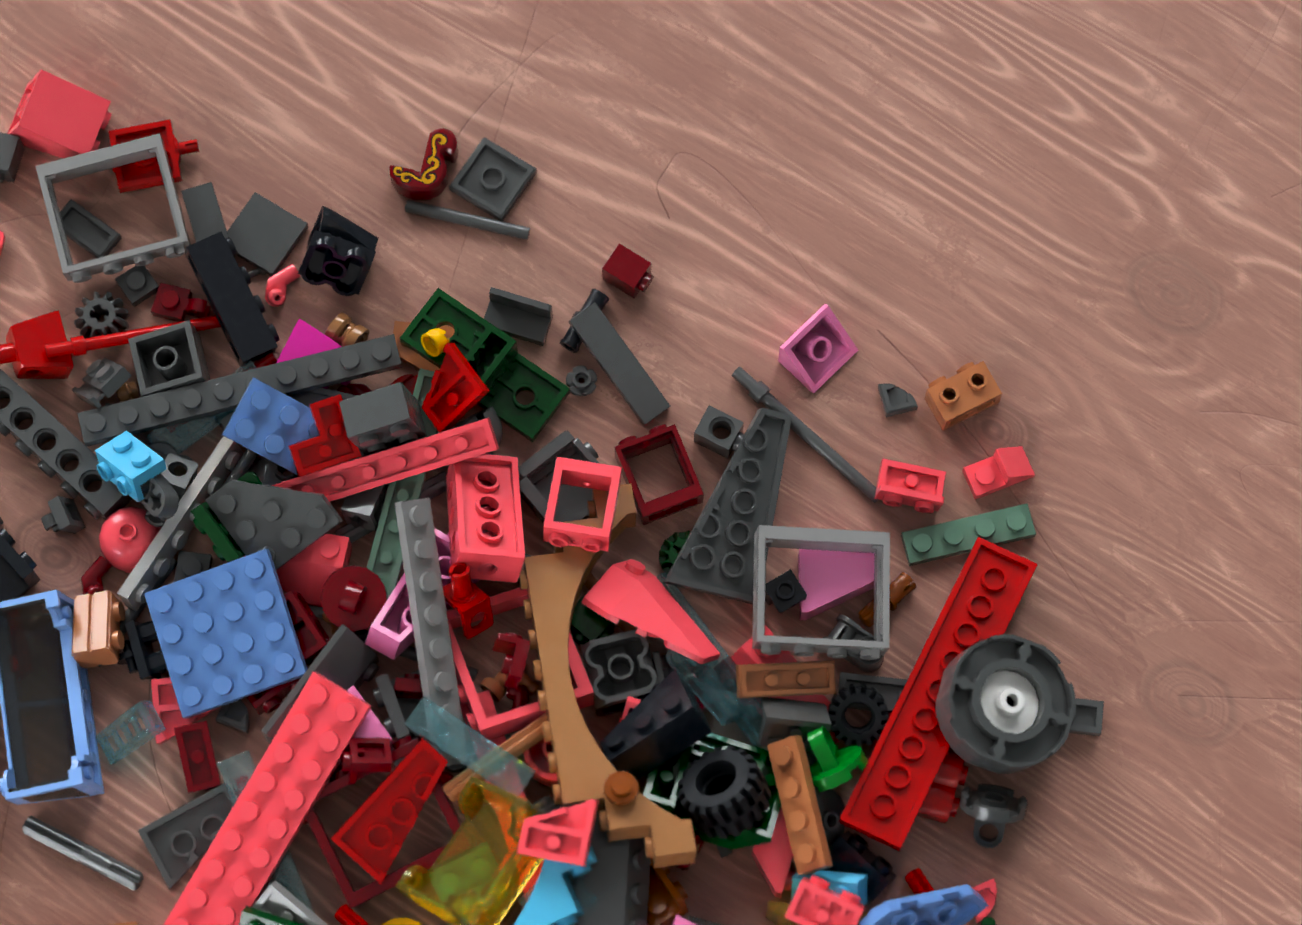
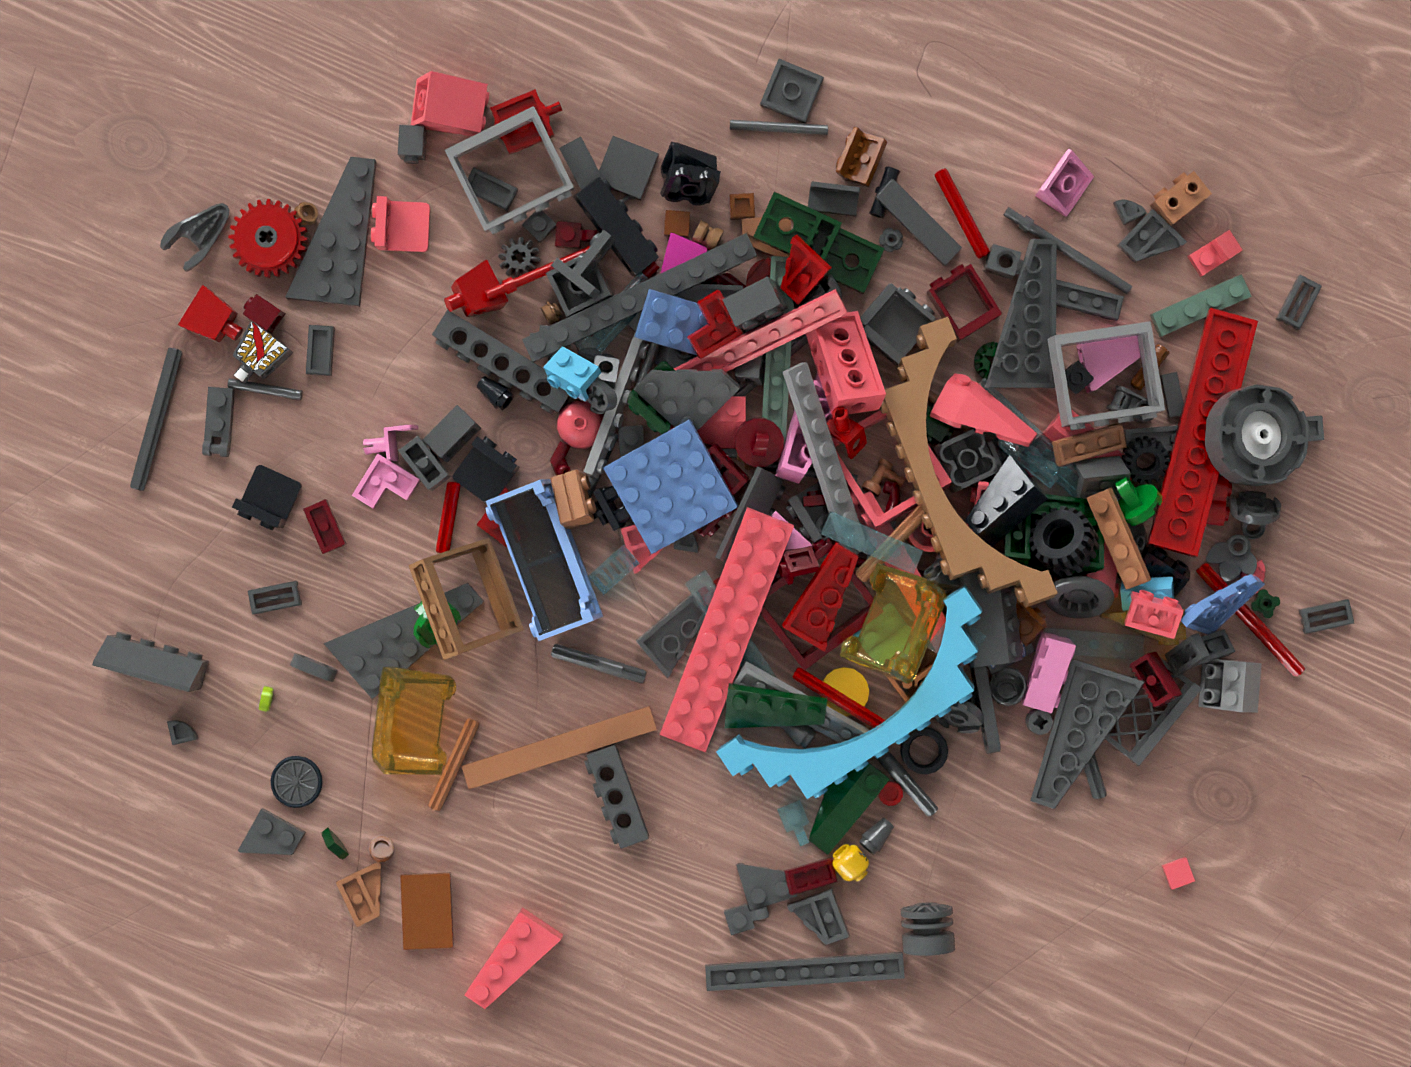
camera: 10 degrees left, 15 degrees up
dark grey tile [41,496,86,534] -> none
dark grey plate [72,357,132,409] -> none
dark red plate [174,720,221,793] -> none
coral arm [265,264,300,307] -> none
dark red animal [390,128,458,200] -> none
yellow hinge [421,328,450,357] -> none
dark red bracket [492,632,531,689] -> none
coral wing [517,799,599,867] -> none
coral window [543,457,622,552] -> none
dark red brick [602,243,653,298] -> none
dark orange plate [604,771,638,805] -> none
coral bracket [874,458,946,513] -> none
none -> black cone [477,376,514,410]
none -> dark grey bracket [551,230,616,300]
none -> dark orange tile [664,210,690,237]
none -> dark orange tile [729,193,755,220]
none -> dark orange bracket [836,127,887,187]
none -> red axle [935,168,990,259]
none -> dark grey wheel [1045,575,1114,619]
none -> dark grey tile [1056,279,1124,321]
none -> dark grey wing [1117,209,1187,263]
none -> dark grey piece [1160,372,1184,418]
none -> dark grey plate [1206,535,1257,582]
none -> dark grey tile [1276,275,1322,330]

